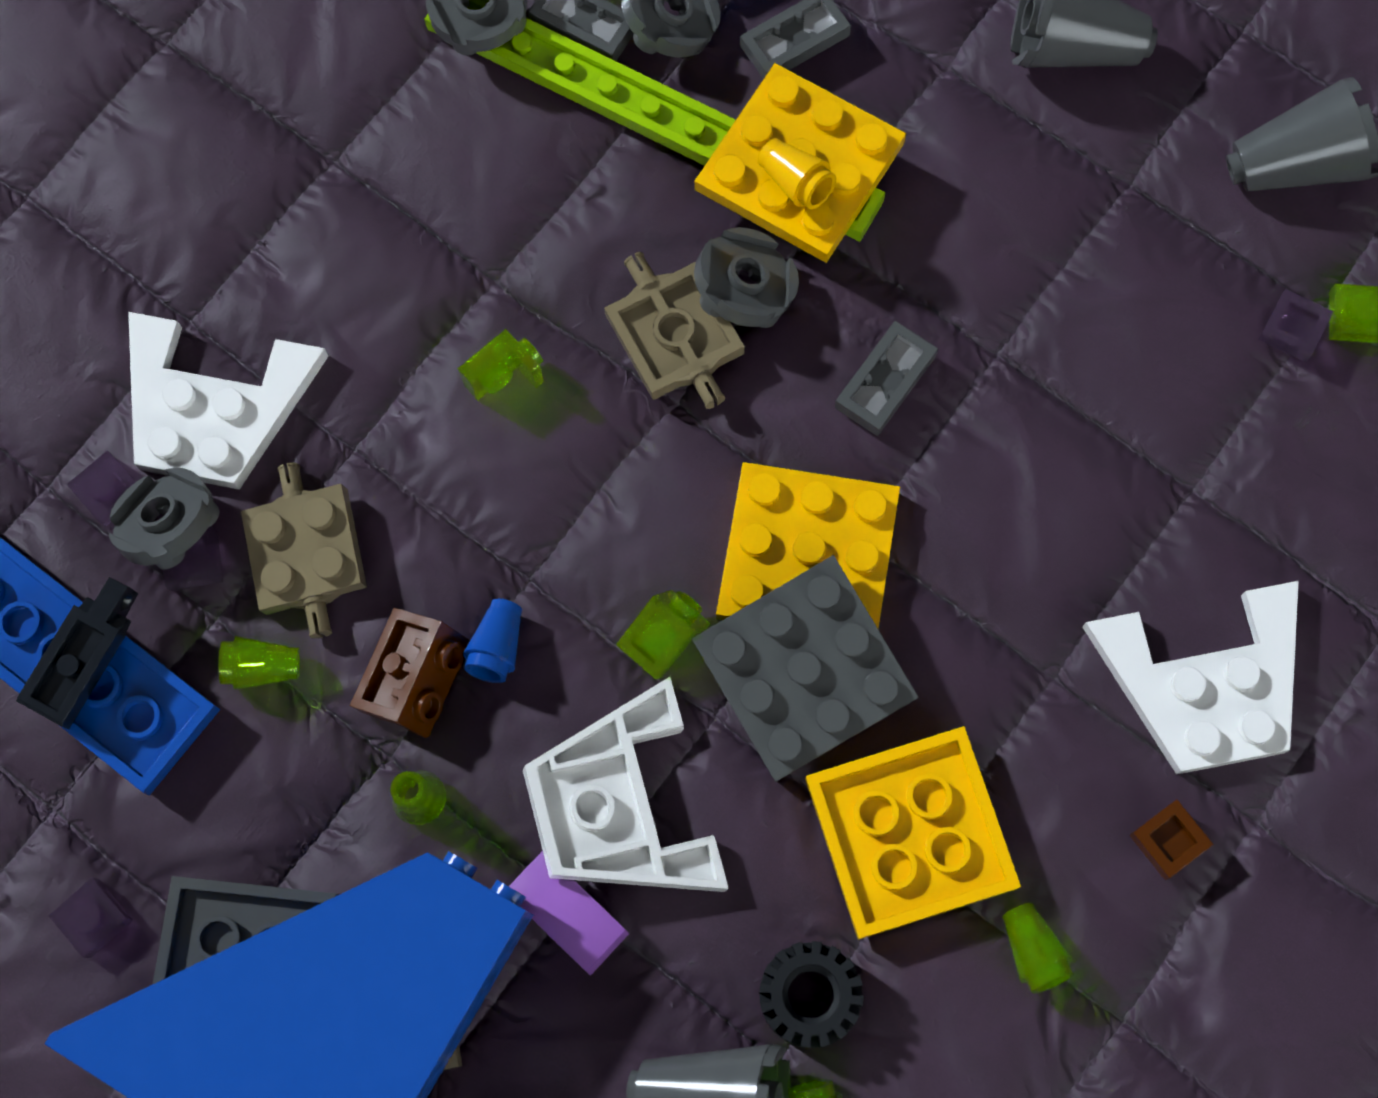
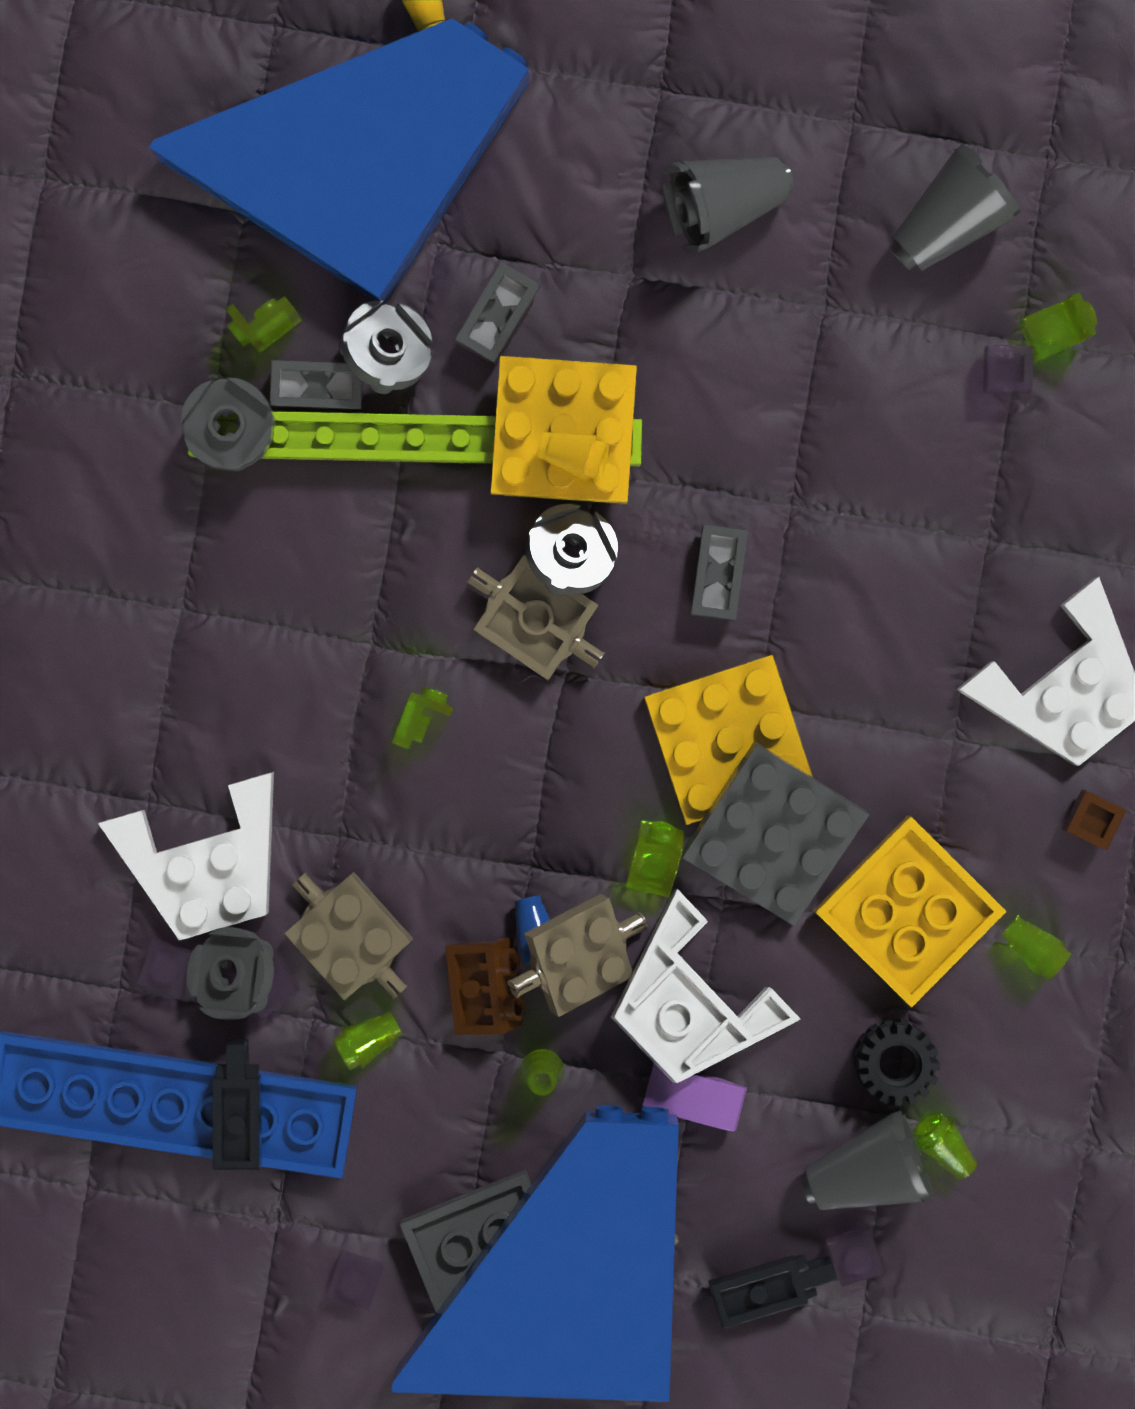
camera: 35 degrees left, 15 degrees up
none -> dark tan plate [508,894,648,1017]

